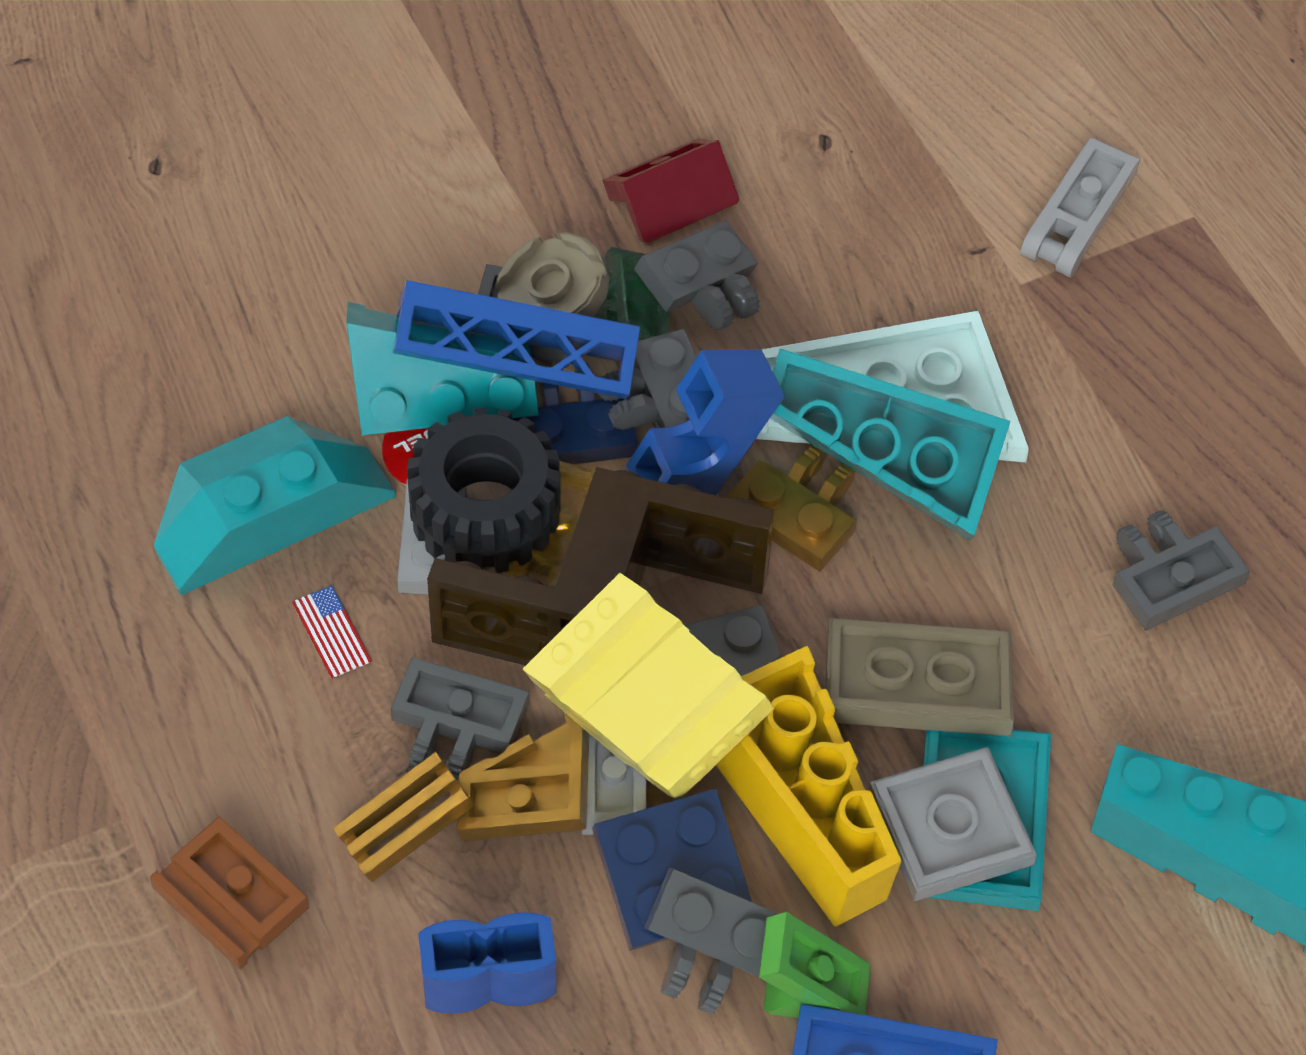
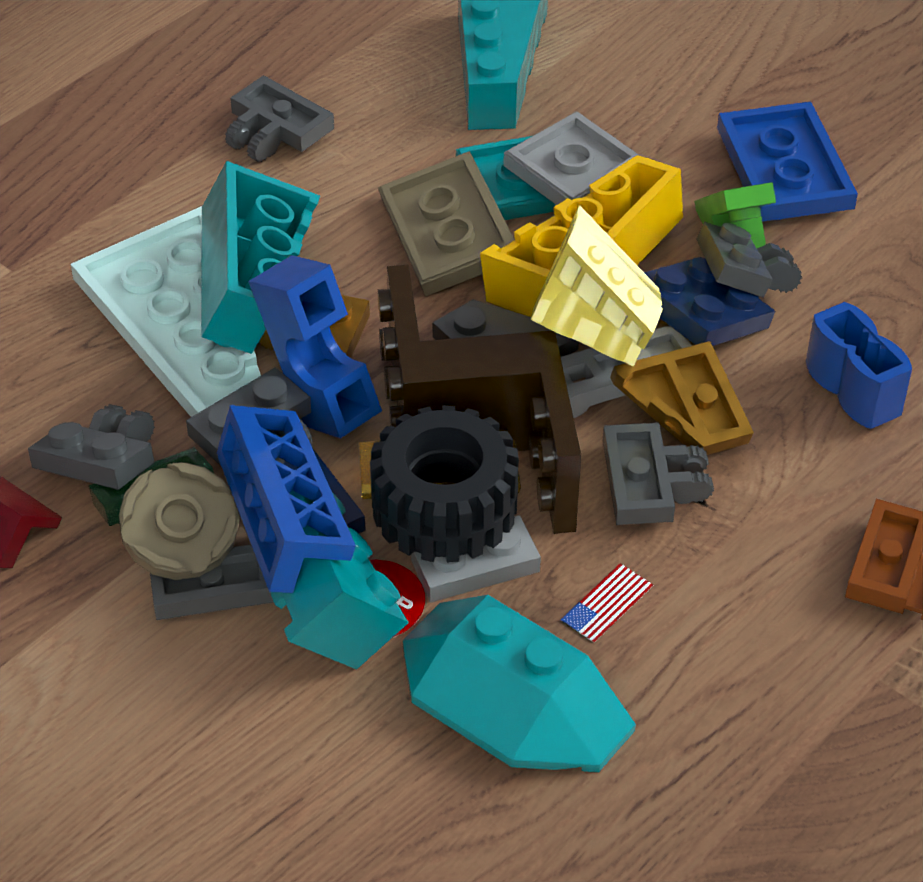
camera: 110 degrees left, 10 degrees down
pearl gold tile [333,752,475,882] -> none

